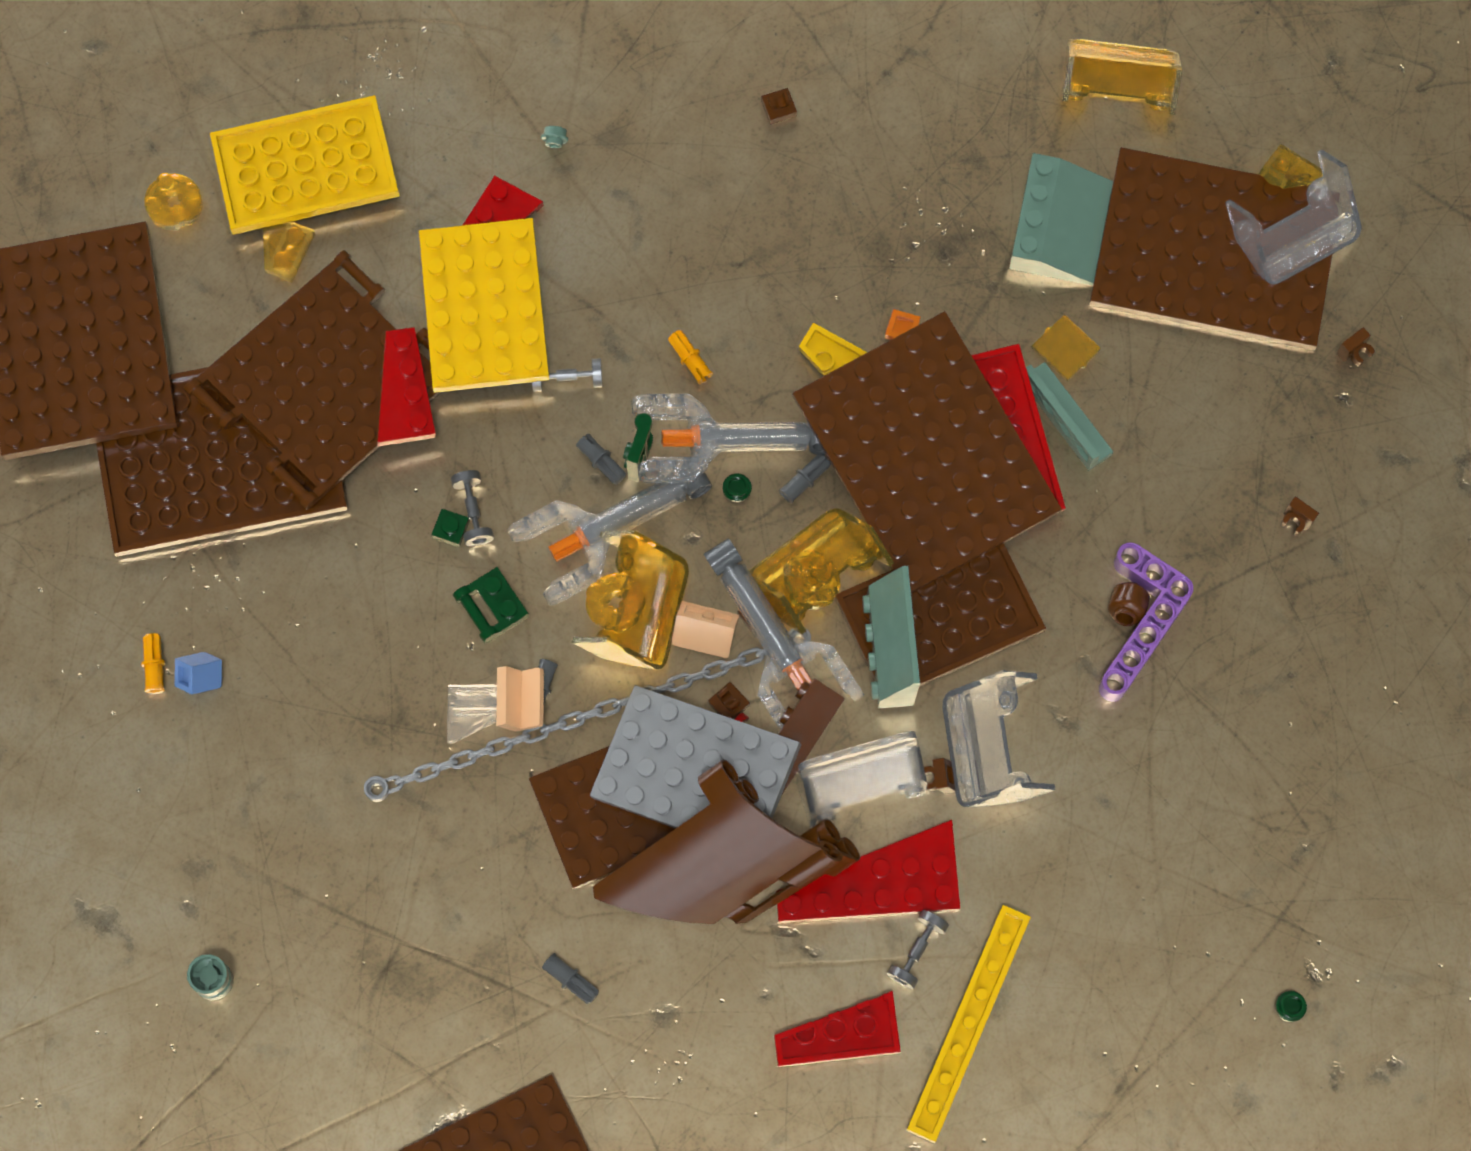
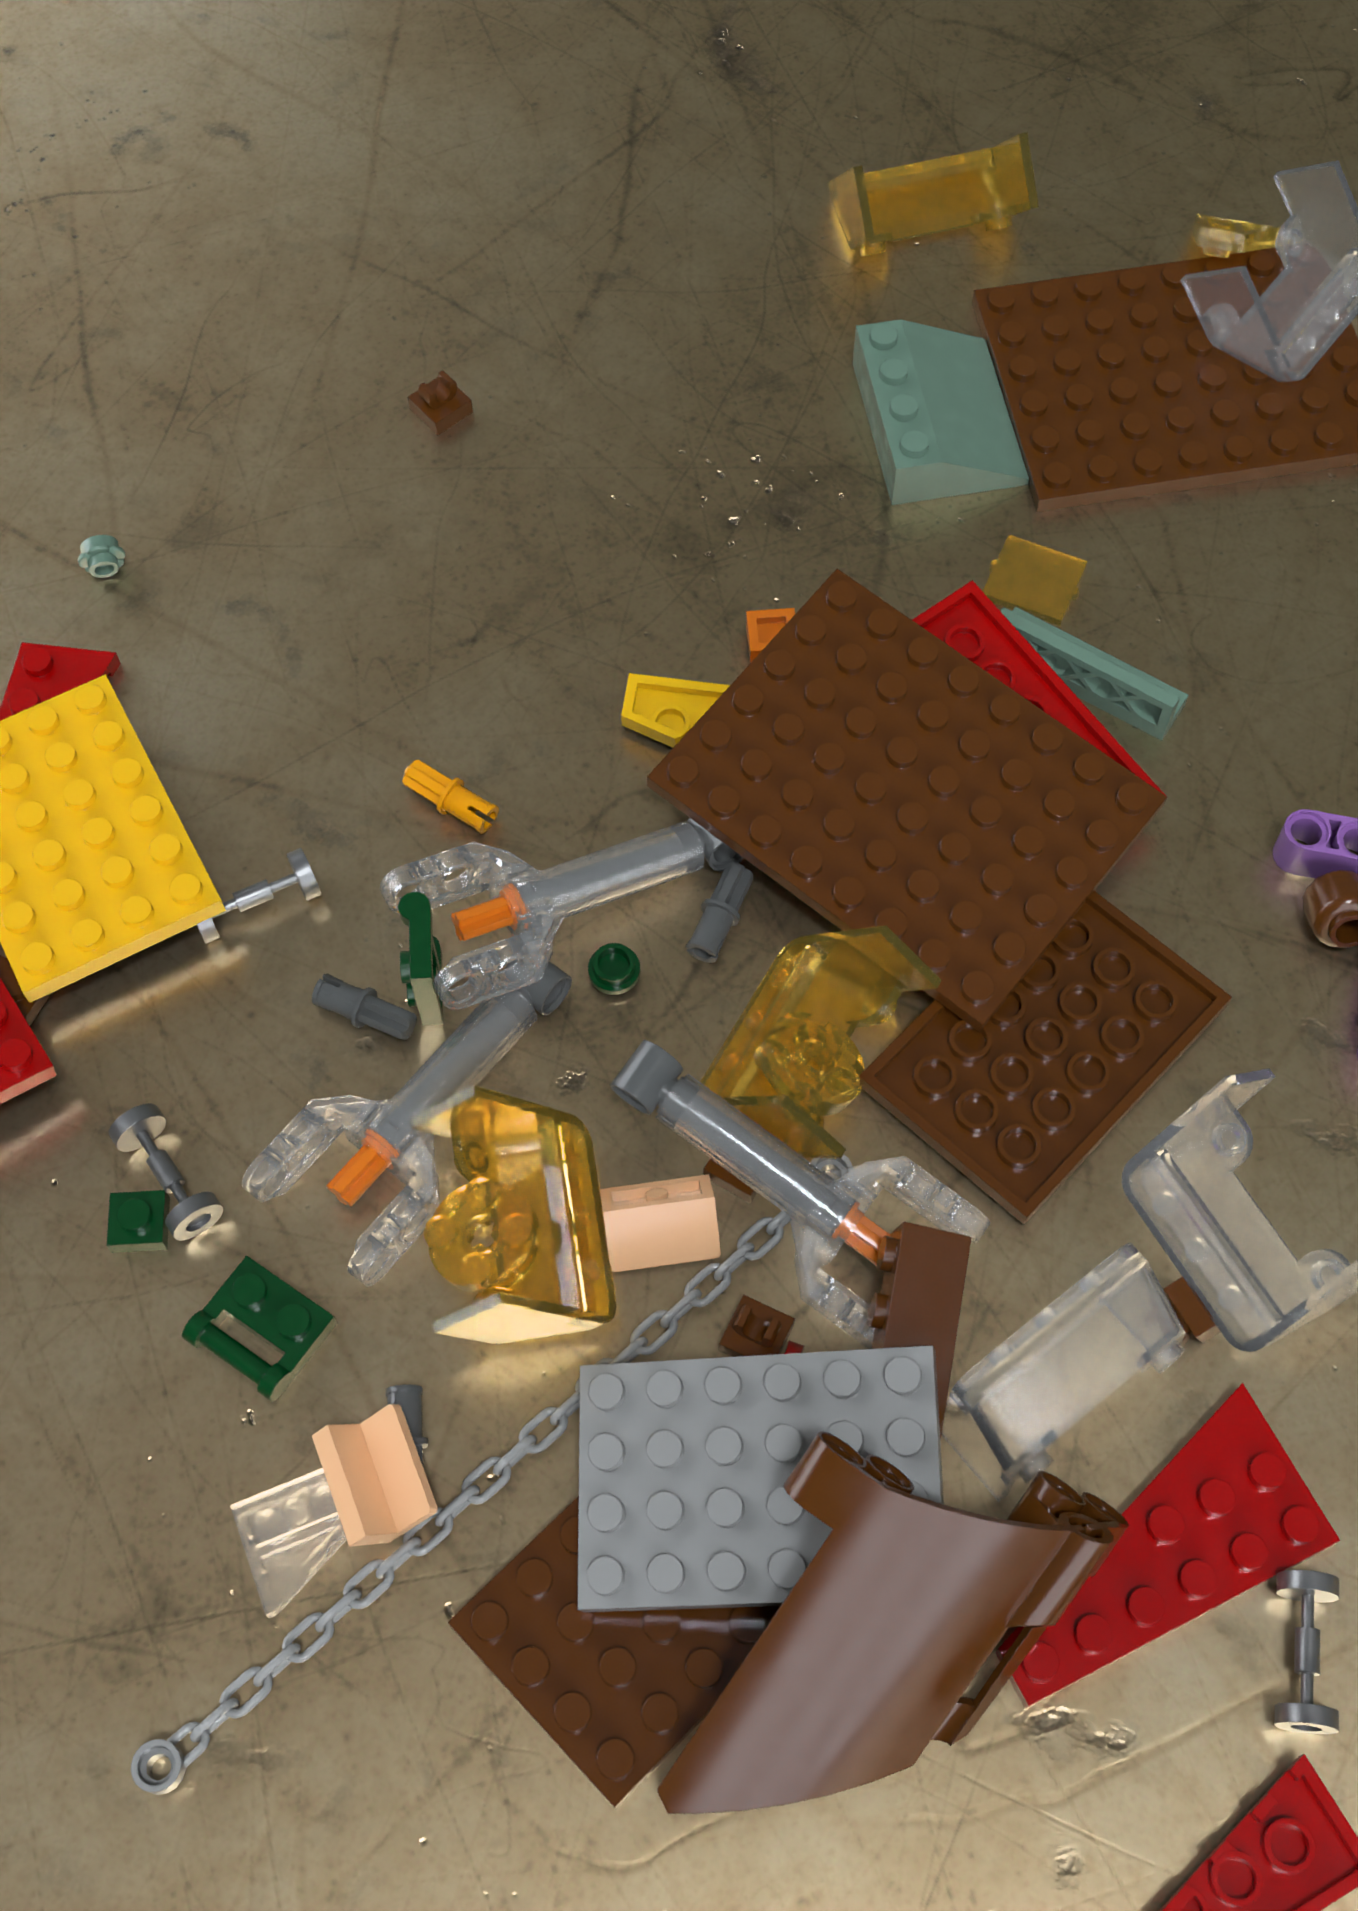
camera: 20 degrees left, 10 degrees down
sand green slope [862,566,920,708] -> none

